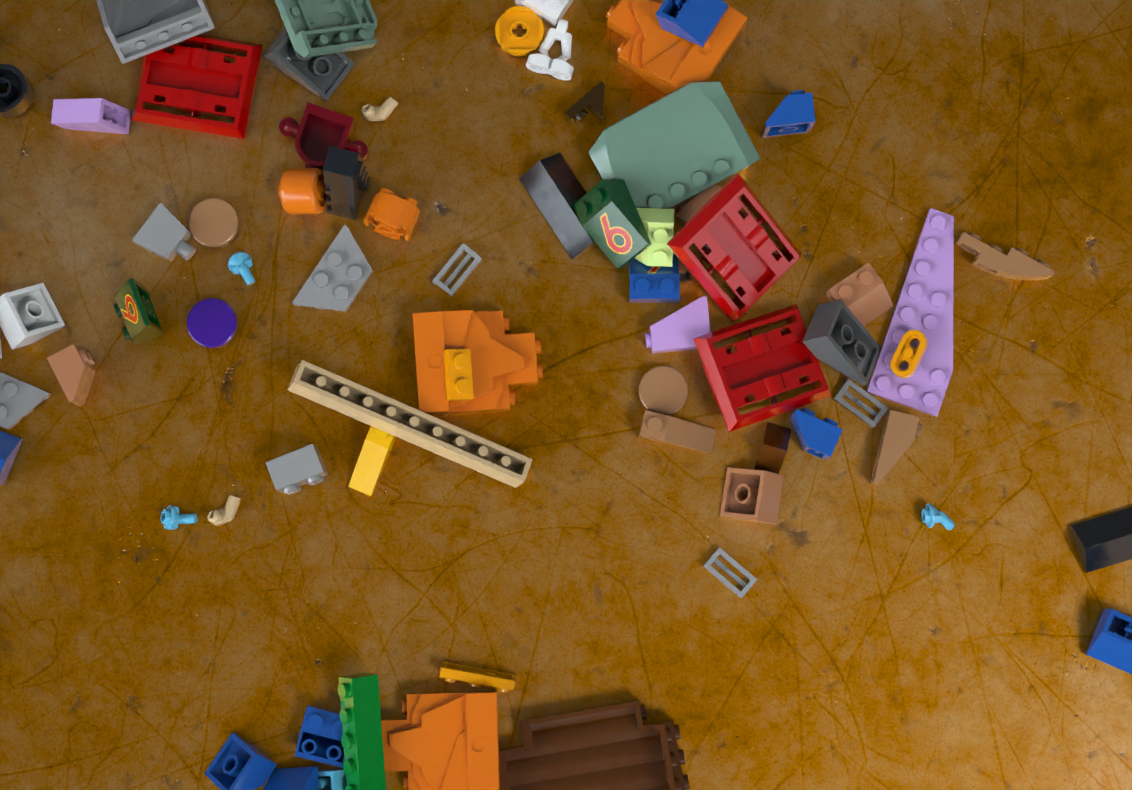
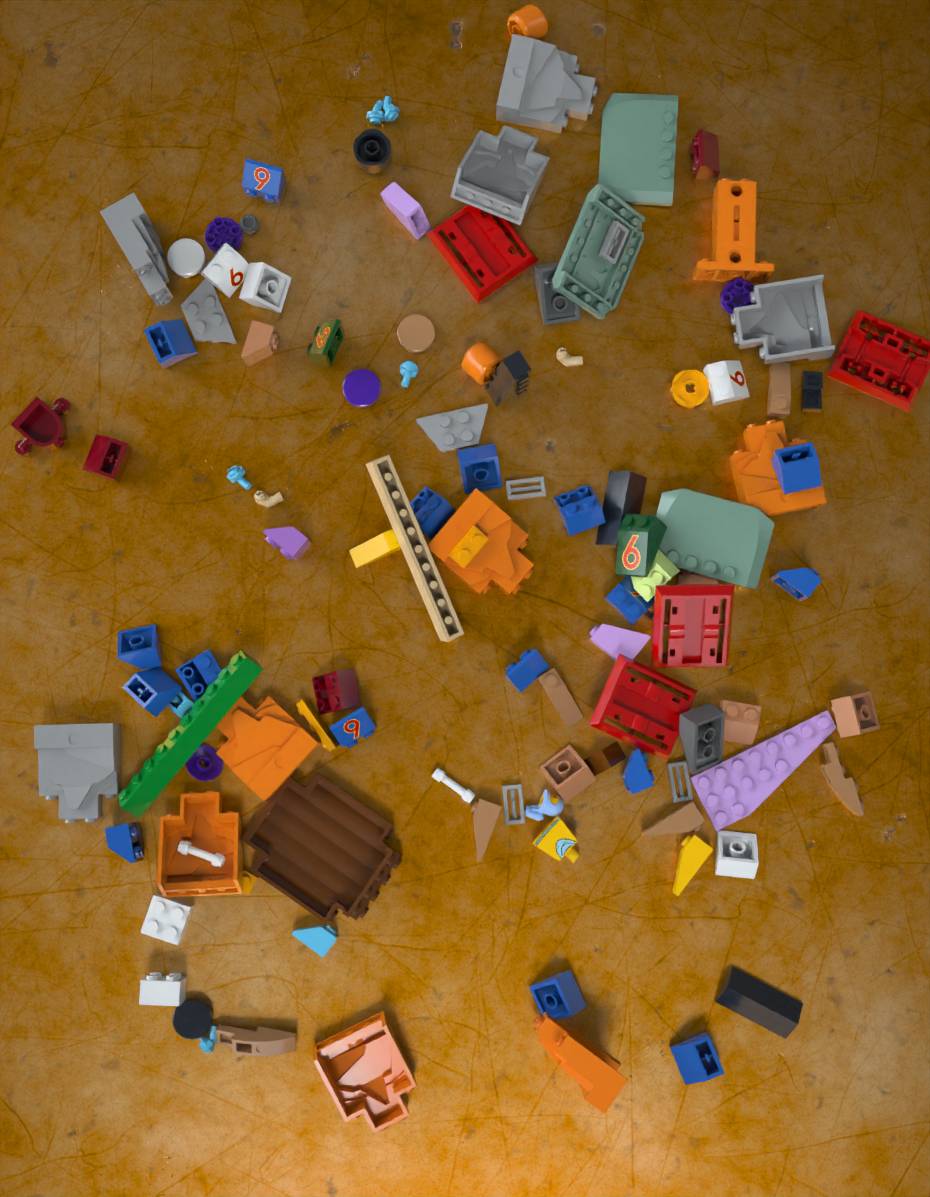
camera: 45 degrees right, 0 degrees up
light grey torso [132,203,196,261] -> none
light grey brick [265,444,329,495] -> none
dark red piece [279,102,369,171] -> none
orange brick [363,188,420,241] -> none
white piece [526,19,574,81] -> none
dark brown slope [564,81,605,125] -> none
medium nougat tile [639,366,688,415] -> none
light orange plate [890,330,928,378] -> none
medium azure plate [921,503,955,531] -> none
none -> dark red slope [82,435,132,483]
none -> medium lavender slope [263,526,311,561]
none -> dark red slope [312,668,361,715]
none -> blue slope [329,707,377,749]
none -> blue slope [410,486,456,540]
none -> white bar [431,767,476,803]
none -> blue slope [457,443,502,494]
none -> medium nougat slope [471,798,501,862]
none -> blue slope [505,648,549,693]
none -> light blue piece [524,789,564,821]
none -> blue slope [529,970,587,1020]
none -> yellow torso [532,816,581,863]
none -> orange panel [533,1011,628,1114]
none -> blue slope [554,485,605,536]
none -> yellow slope [673,834,713,896]
none -> white slope [715,830,759,879]
none -> nougat slope [831,691,880,738]

